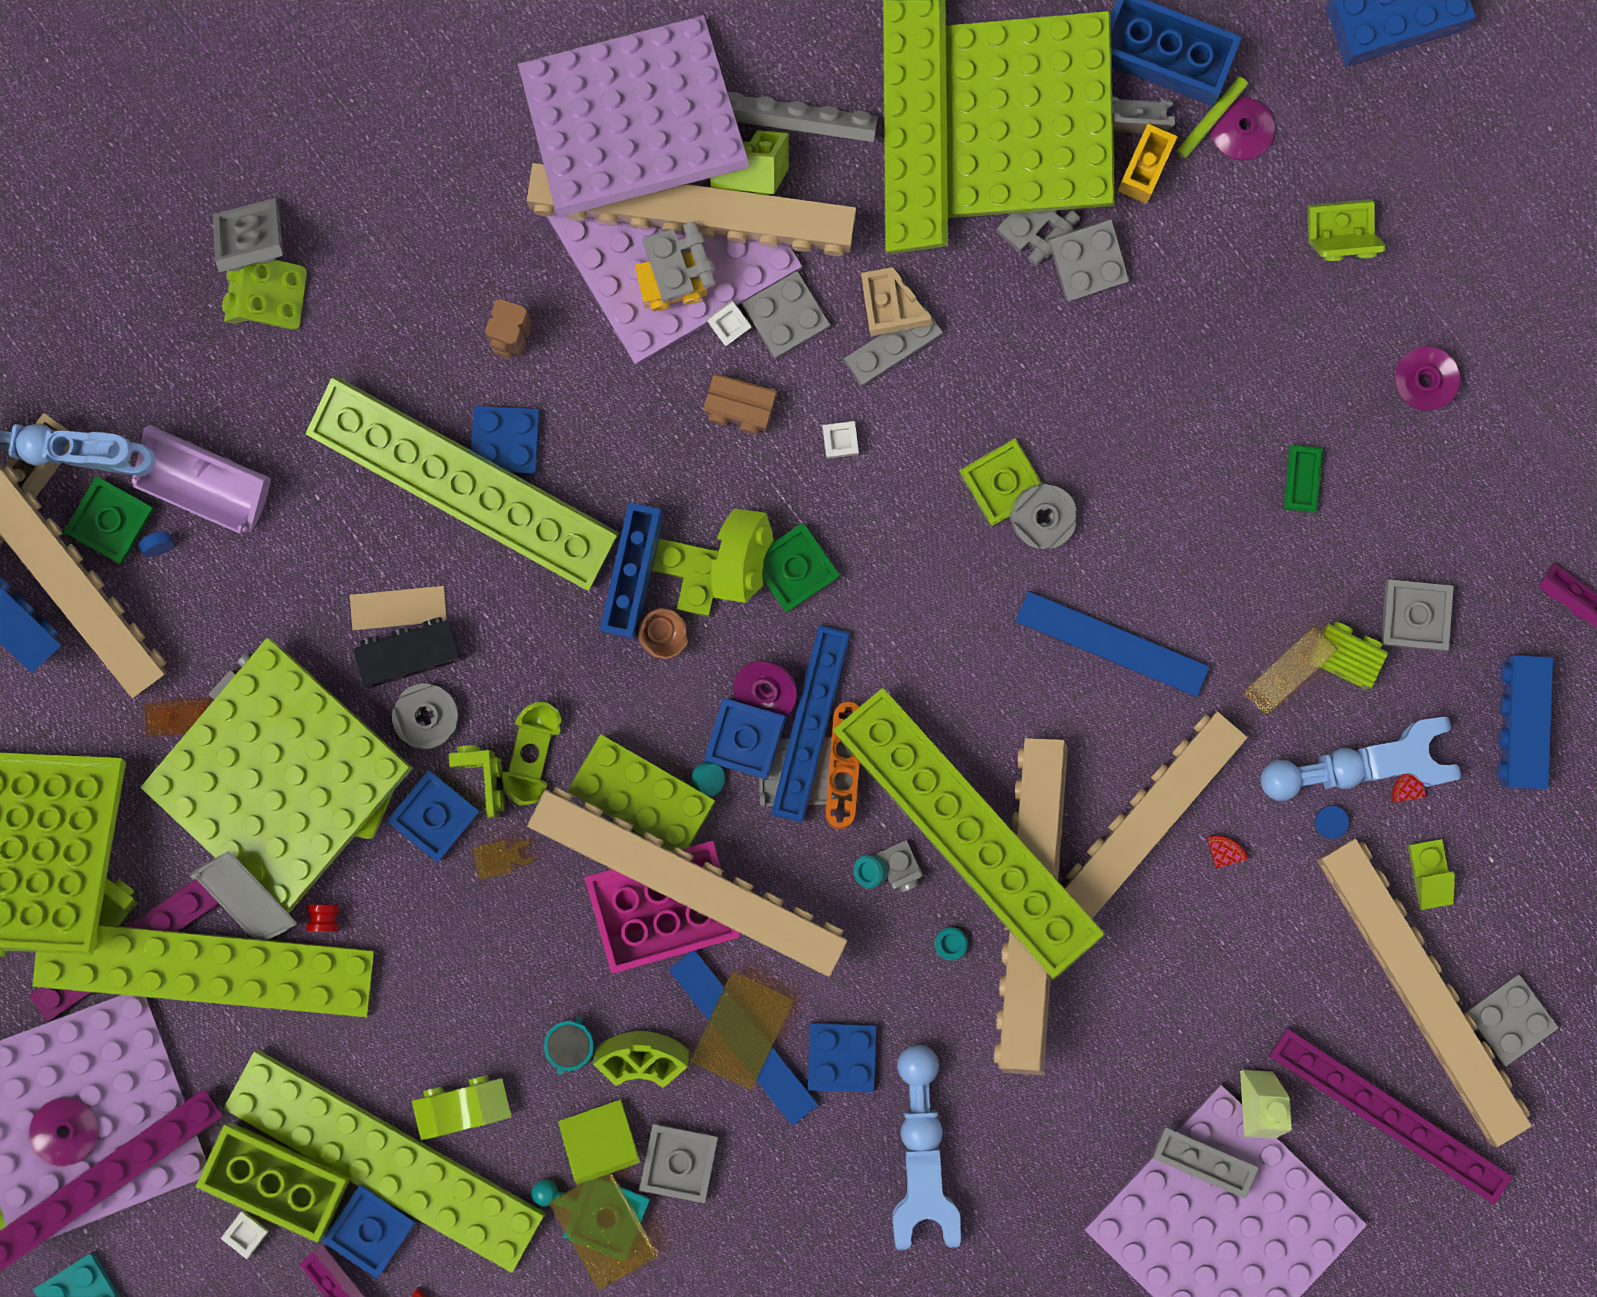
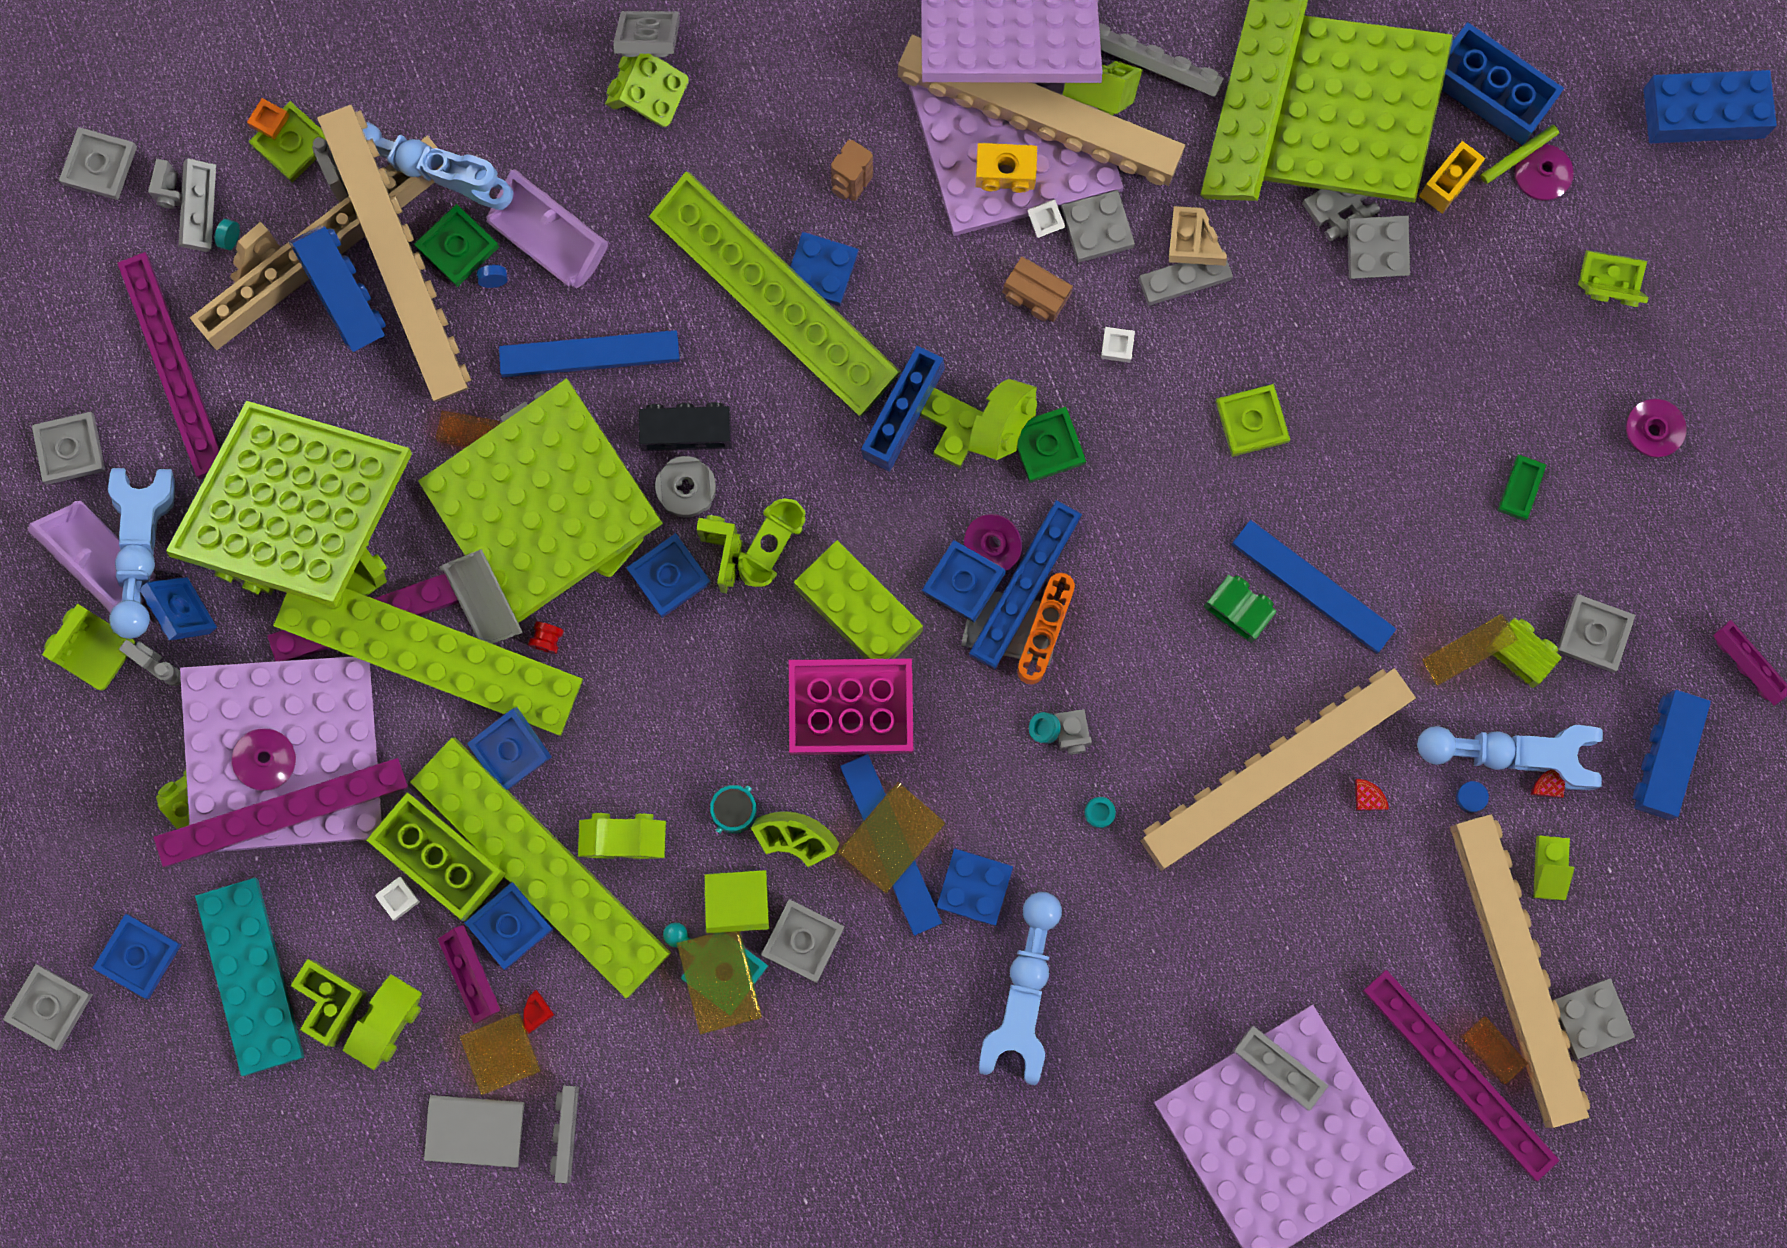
camera: 15 degrees right, 5 degrees down
tan sticker [350,586,447,630] -> none
clear yellow plate [471,840,533,880] -> none
tan brick [527,787,847,977] -> none
nougat hair [637,608,688,660] -> none
light grey plate [642,222,716,303] -> none
teal tile [691,762,725,796] -> none
lime plate [833,688,1105,980] -> none
tan brick [994,738,1068,1075] -> none
light grey plate [1009,483,1076,549] -> none
light grey hinge [1112,96,1175,134] -> none
yellowish green slope [1240,1070,1292,1139] -> none
none -> blue plate [467,707,552,790]
none -> blue tile [499,330,680,378]
none -> green brick [1203,574,1277,643]
none -> clear orange plate [1460,1016,1528,1085]

